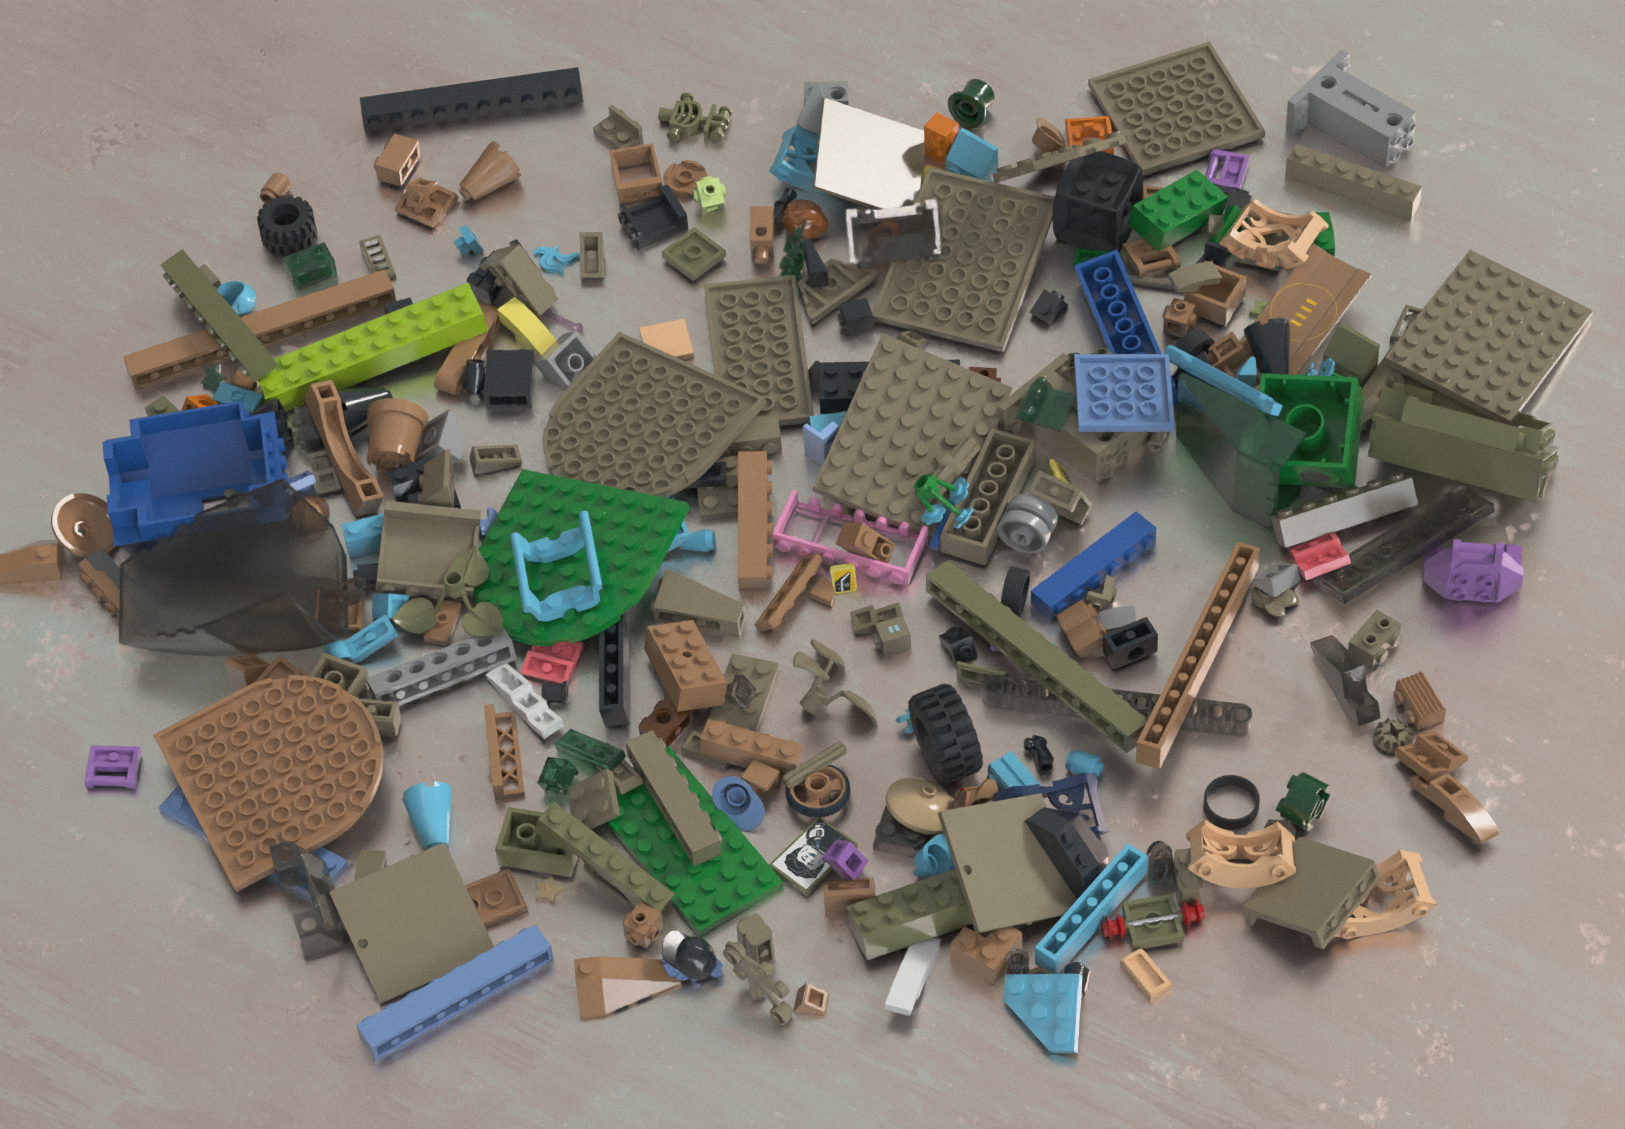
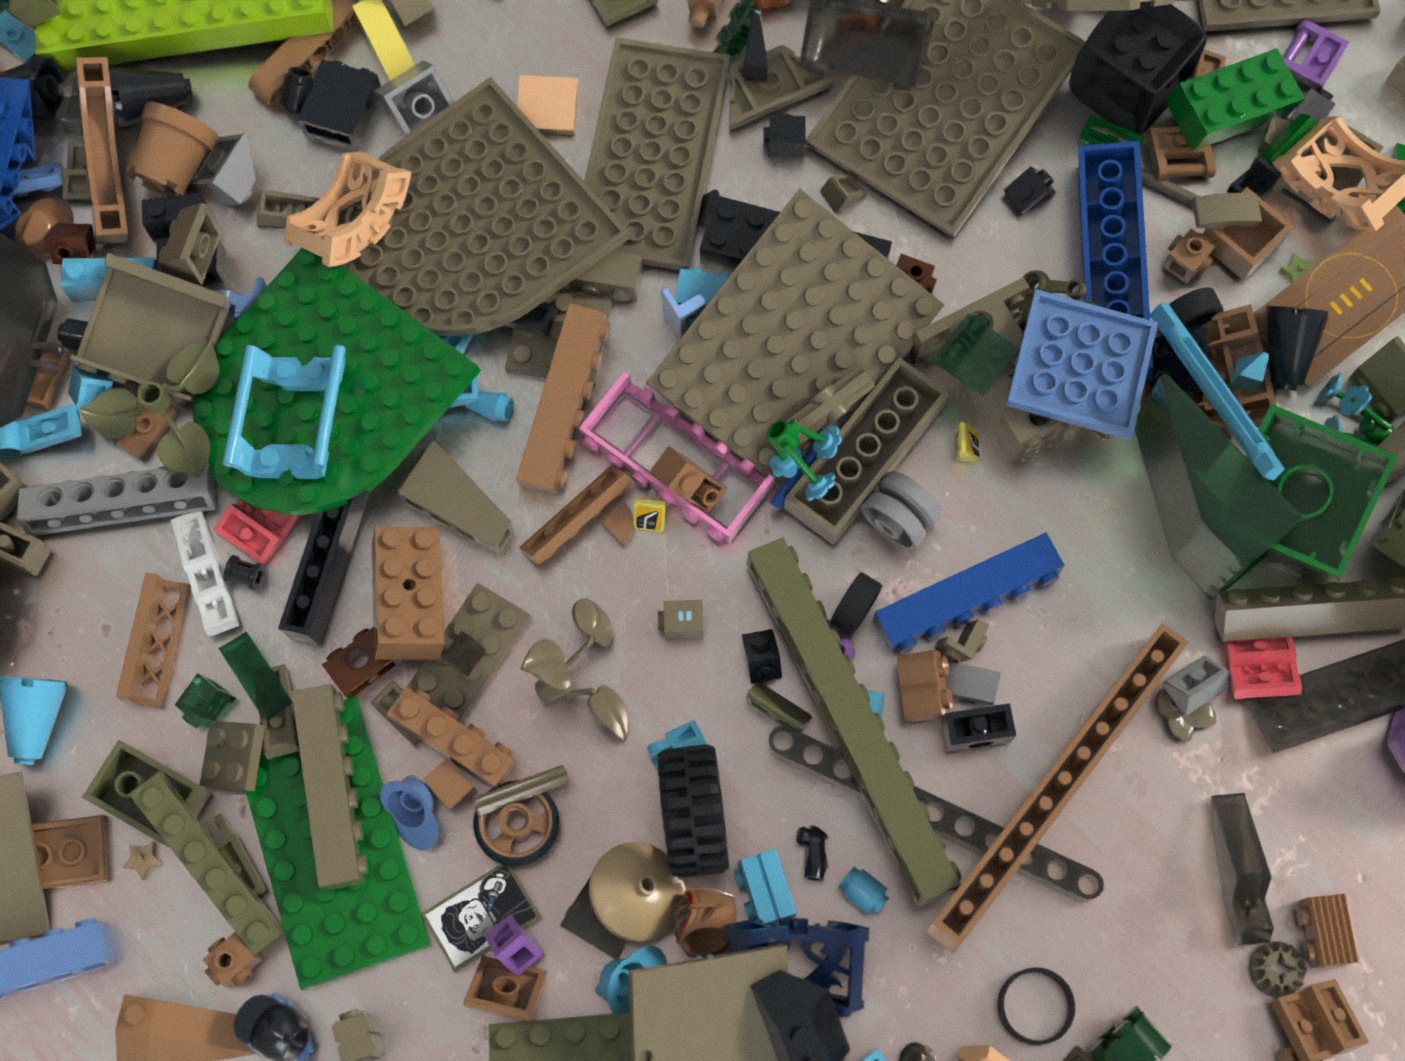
camera: 15 degrees right, 20 degrees up
clear purple hinge [543,308,583,332] -> none
dark tan slope [850,602,904,634] -> none
dark tan panel [1028,471,1092,525] -> none
dark tan brick [1348,609,1402,670] -> none
none -> copper brick [45,223,97,264]
none -> light nougat fence [284,152,411,267]

